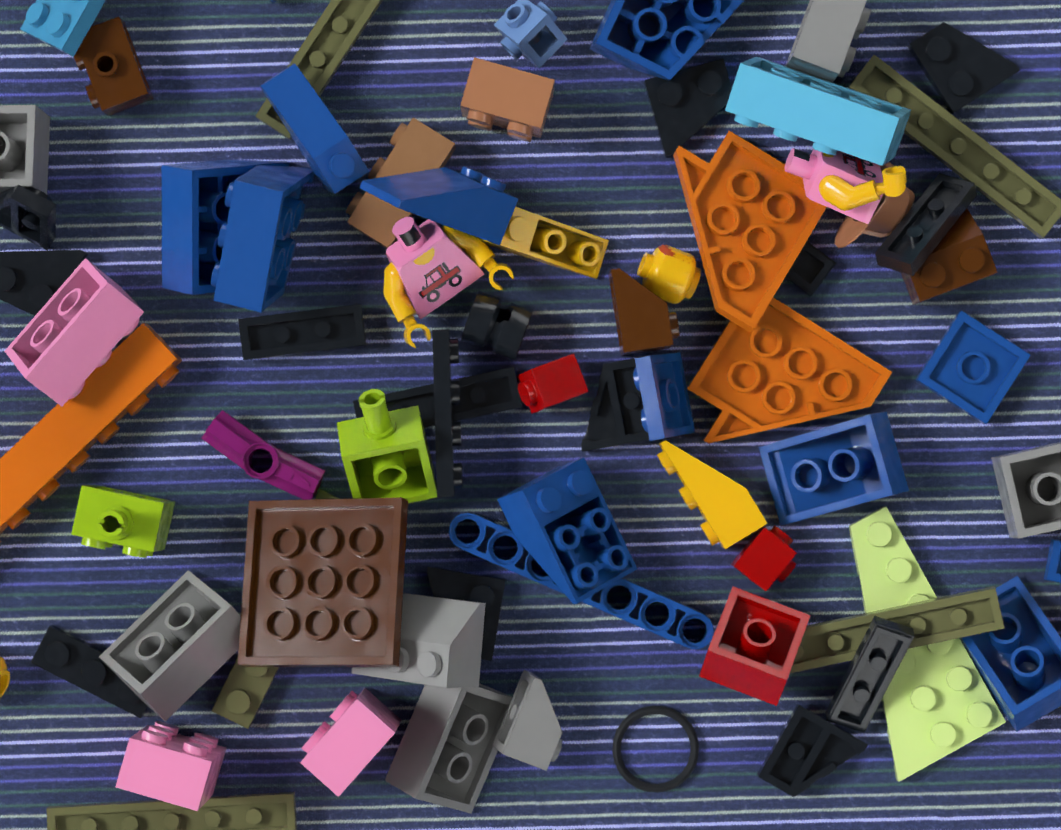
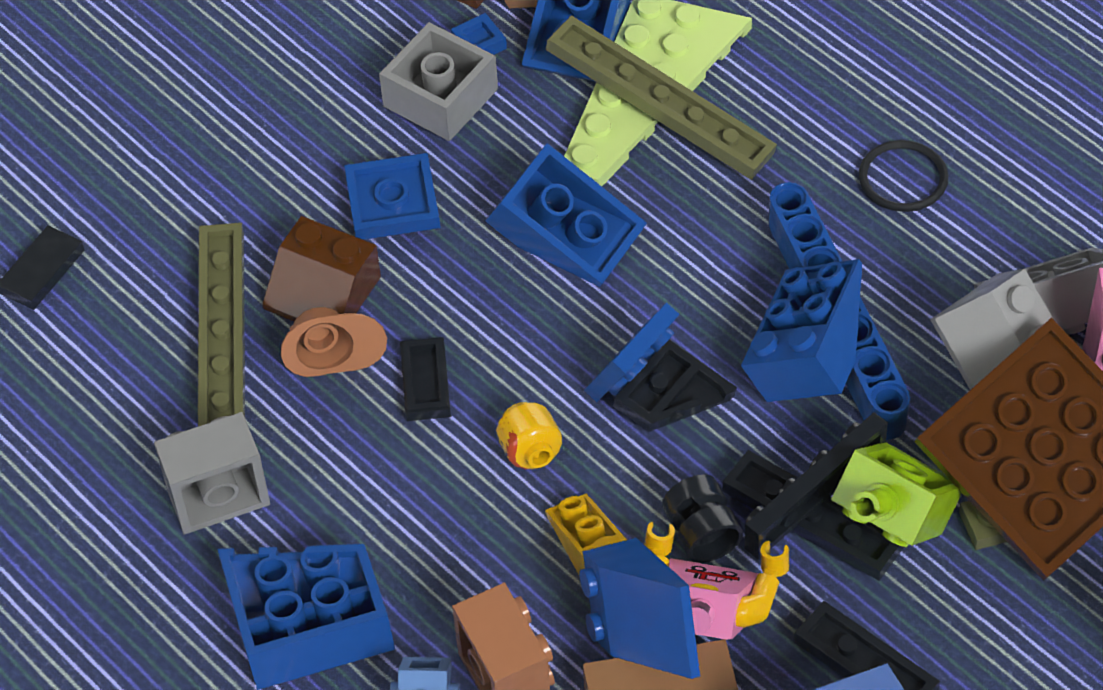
camera: 130 degrees left, 35 degrees down
magenta piece [201,410,326,500] -> none
black wing [427,566,506,661] -> none
light grey slope [492,670,563,771] -> none
red brick [517,353,589,414] -> none
reddish brown slope [609,268,680,356] -> none
black wing [644,58,732,158] -> none
yellow slope [657,440,768,549] -> none
orange wing [673,131,827,333] -> none
orange wing [687,297,892,444] -> none
red slope [699,586,811,706] -> none
medium azure brick [725,57,911,166] -> none
red brick [731,525,797,591] -> none
black wing [757,704,868,797] -> none
torso [784,148,907,224] -> none
black tile [825,616,915,733] -> none
black plate [875,173,977,276] -> none
black wing [907,22,1020,114] -> none

